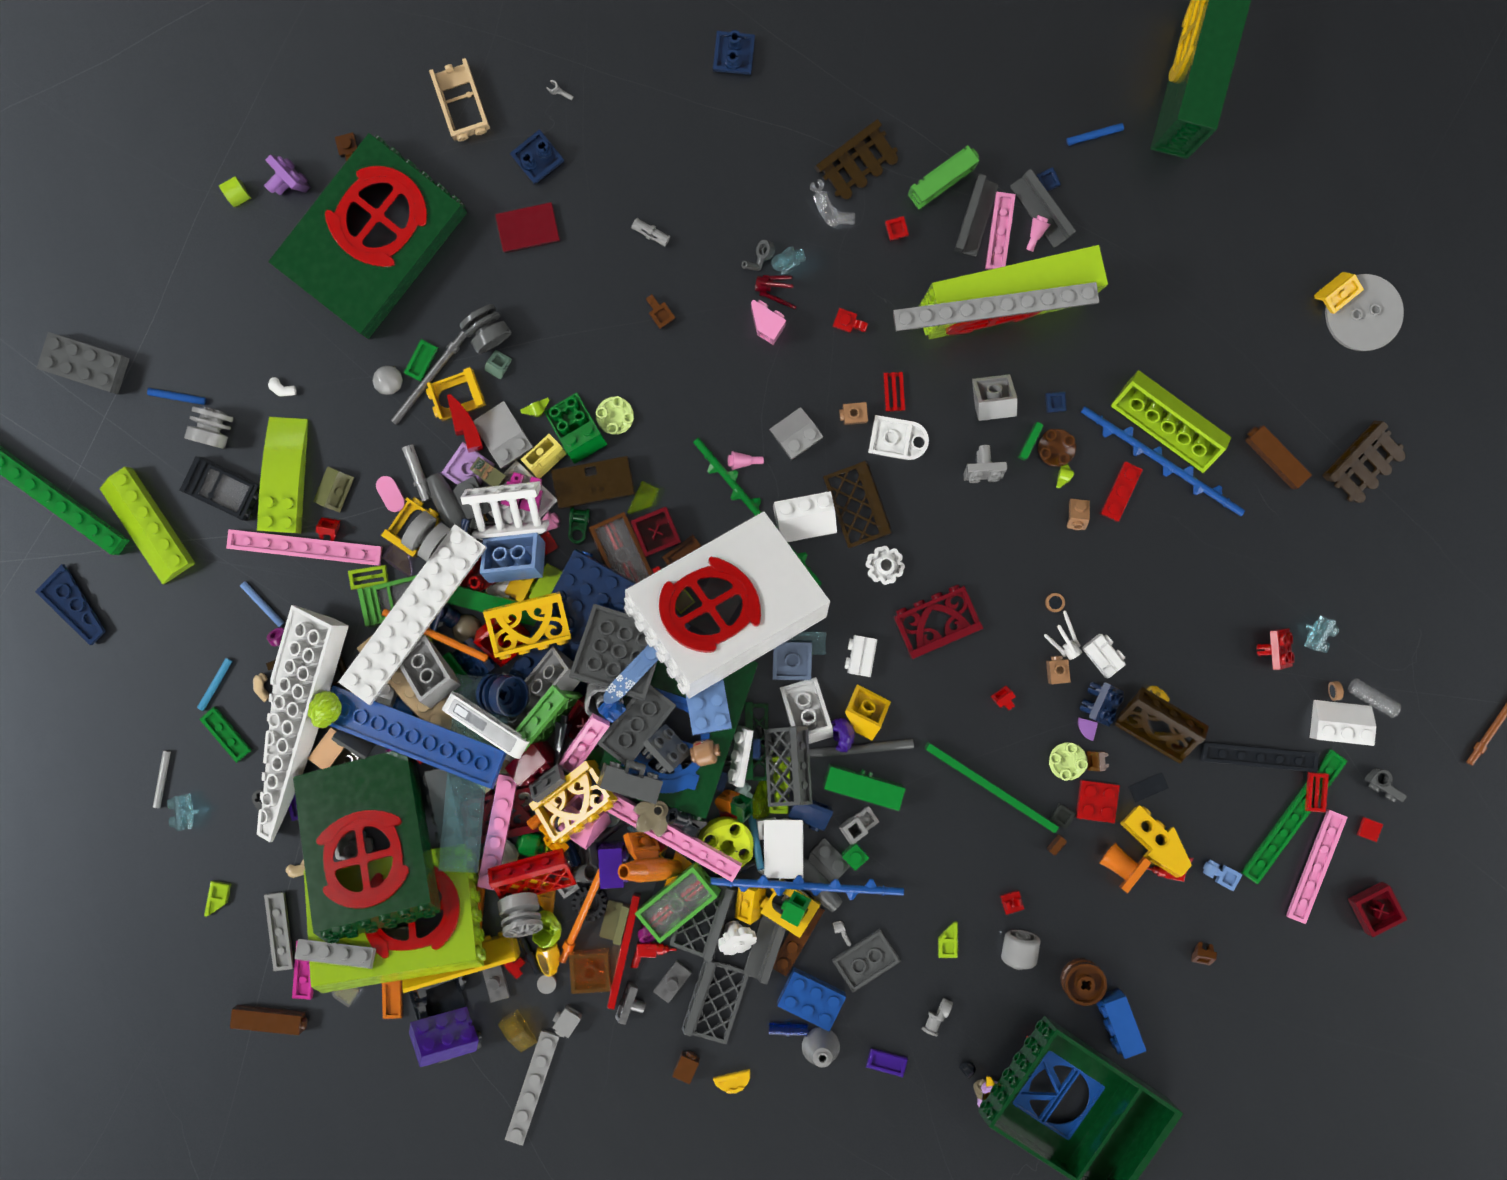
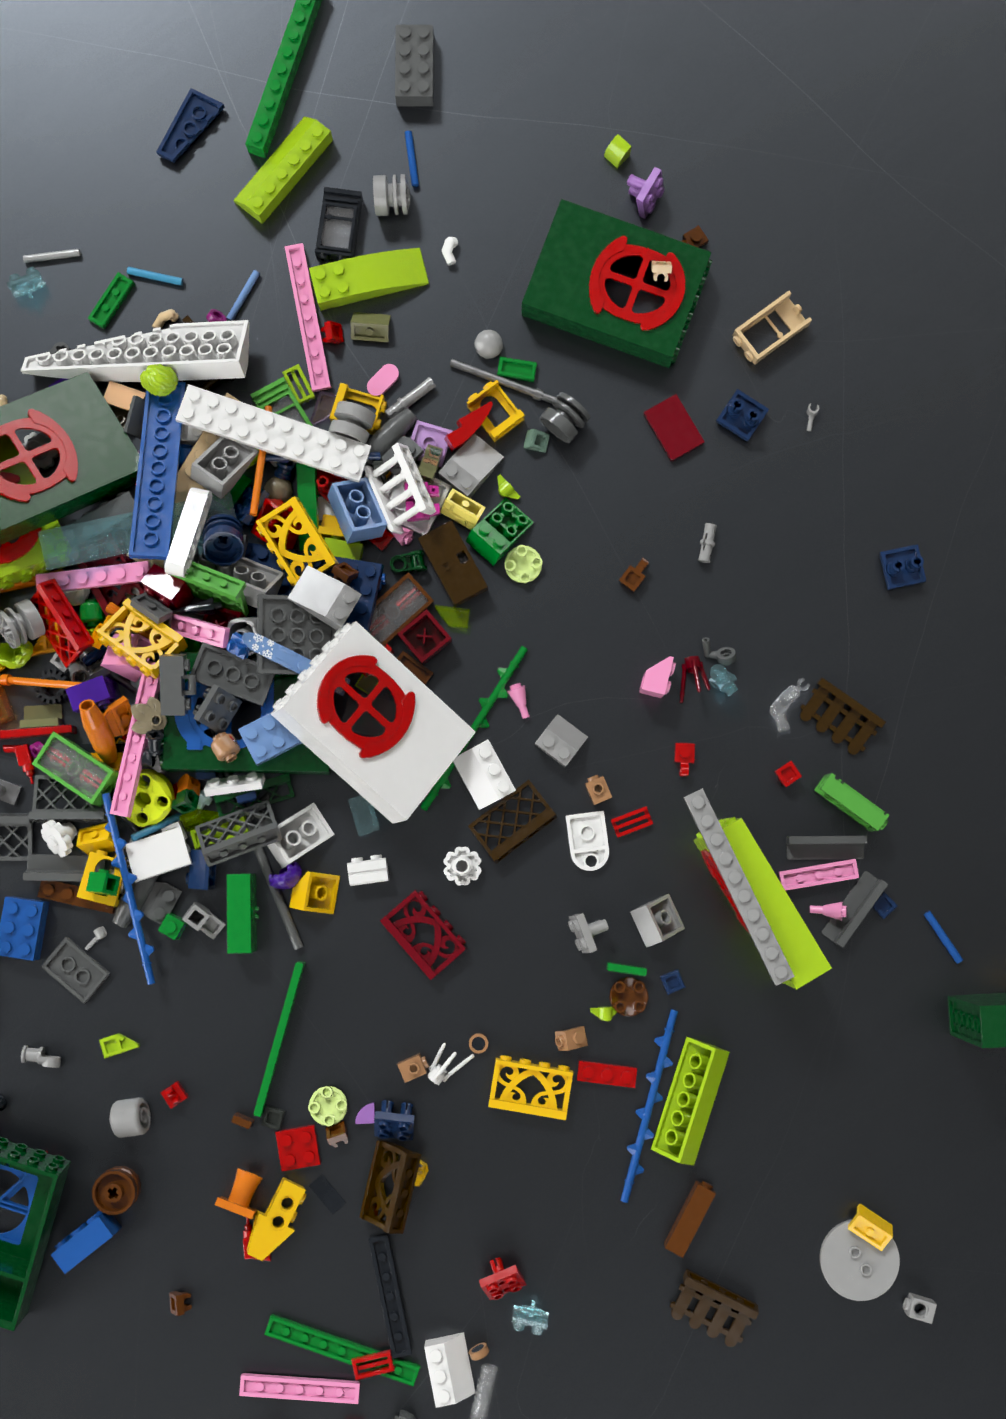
camera: 80 degrees right, 5 degrees down
sand blue plate [773,641,812,680] -> none
red tile [991,686,1016,711] -> none
white brick [1082,634,1126,678] -> none
medium blue plate [1203,859,1242,891] -> none
none -> slope [287,565,362,630]
none -> reddish brown tile [331,562,359,586]
none -> yellow fence [488,1055,573,1120]
none -> tan tile [651,261,672,282]
none -> light grey brick [903,1292,937,1324]

